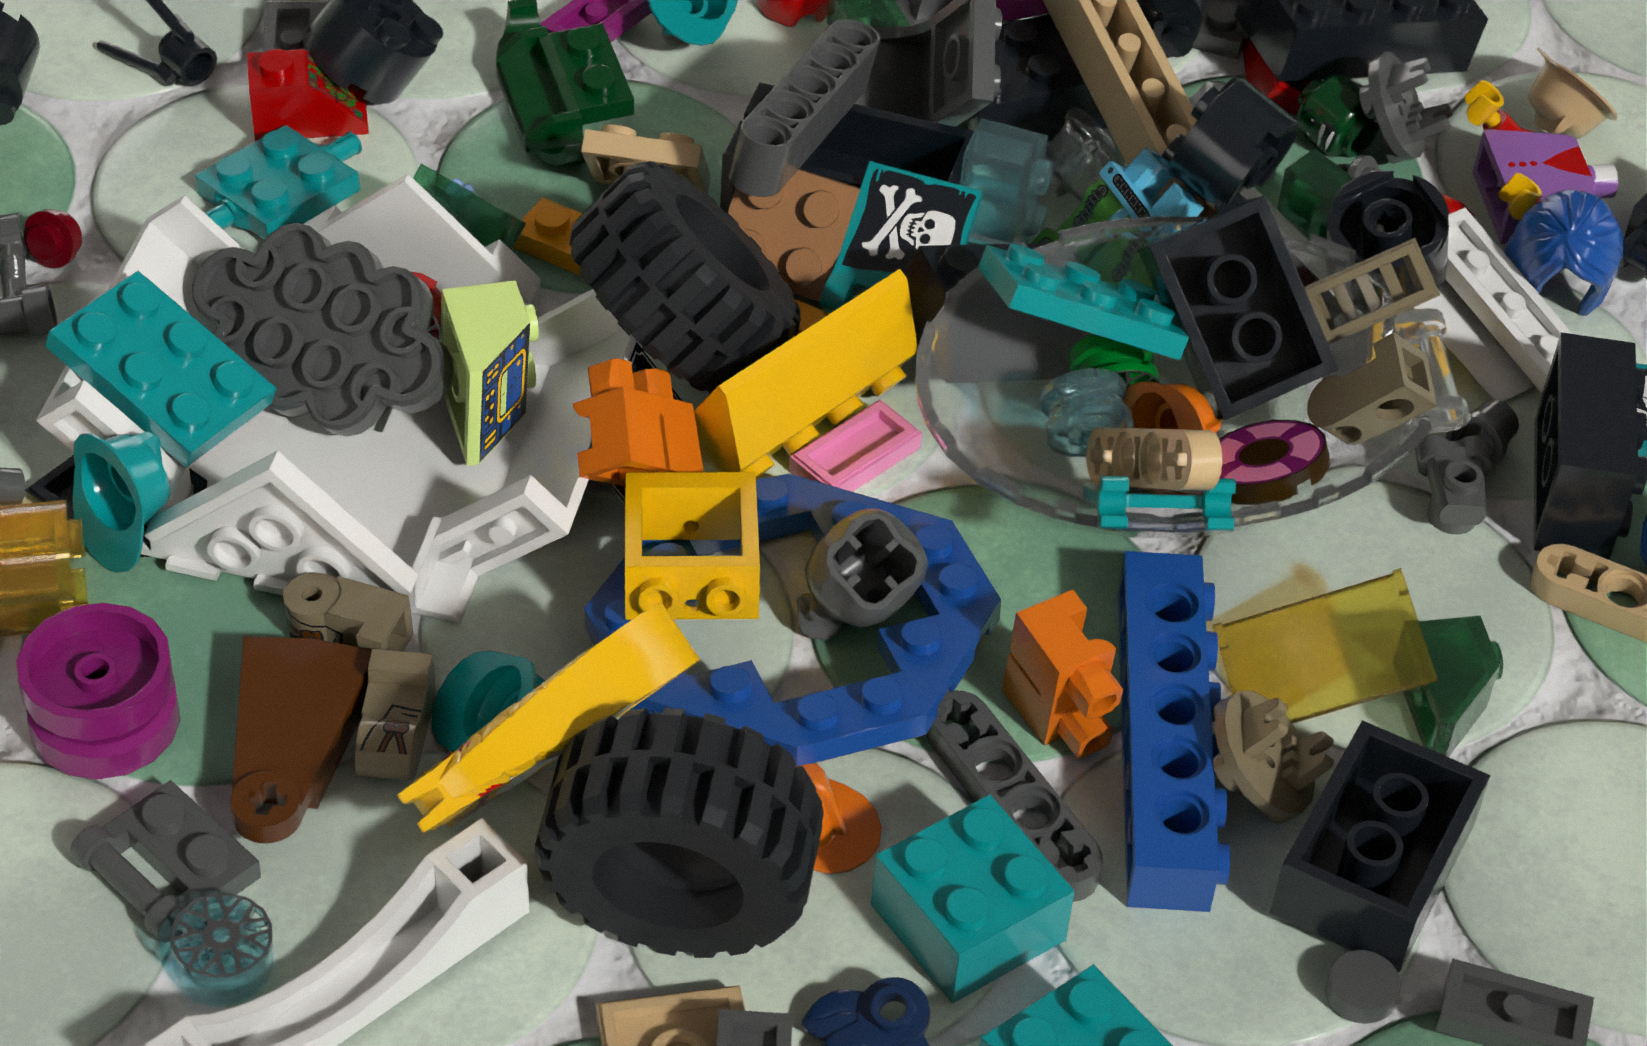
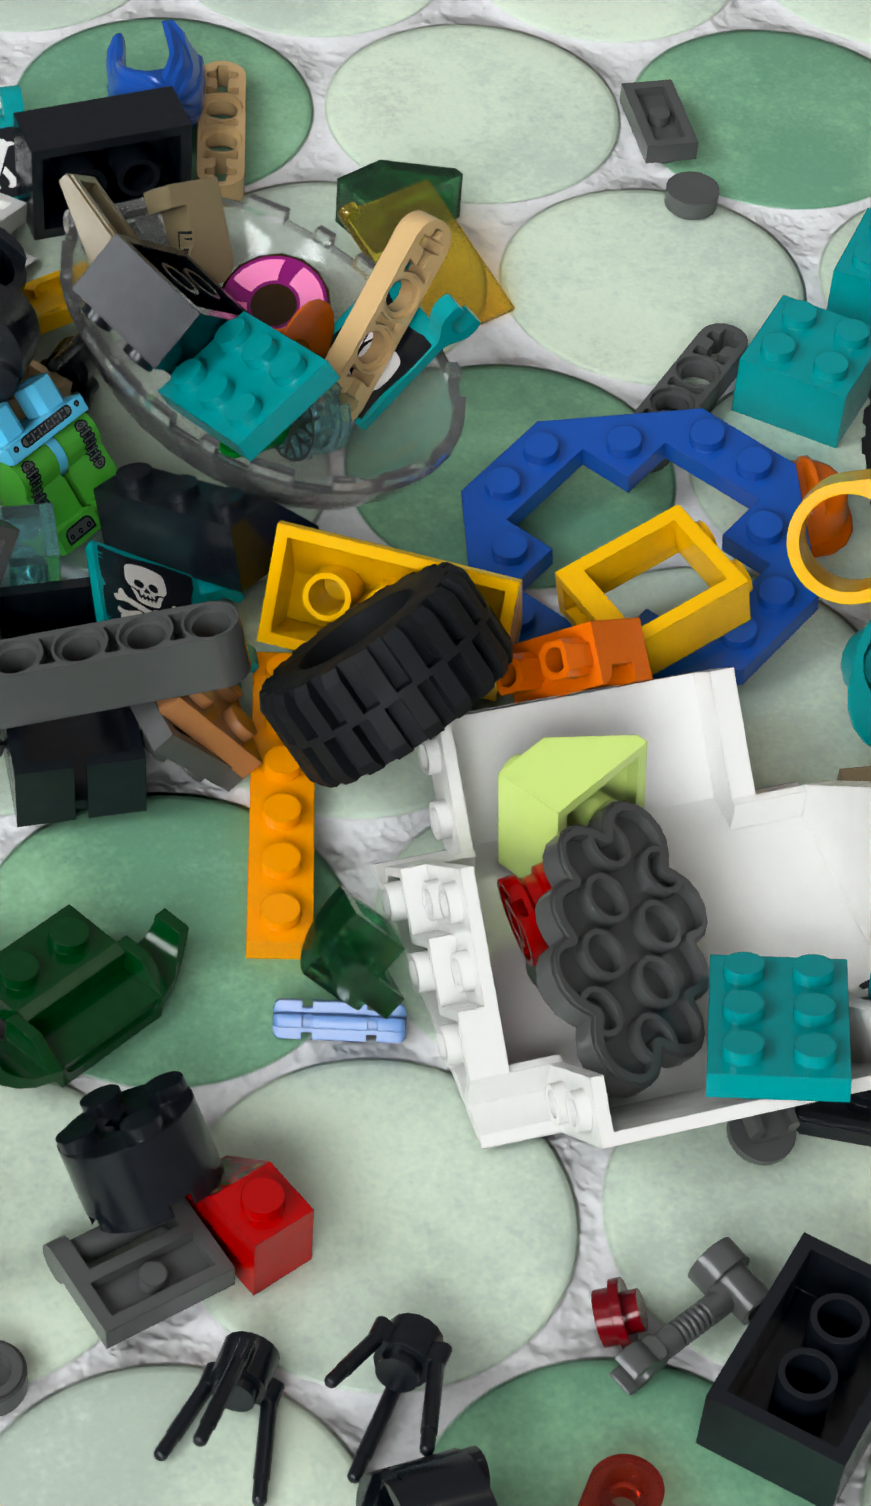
camera: 120 degrees left, 0 degrees up
teal plate [194,125,362,240] -> none
tan plate [581,124,711,194] -> none
dark grey piece [797,508,929,640] -> none
orange hips [1002,589,1123,759] -> none
blue brick [1117,551,1230,912] -> none
dark tan plate [1213,691,1334,823] -> none
black brick [1269,720,1491,972] -> none
none -> black plant [324,1313,453,1484]

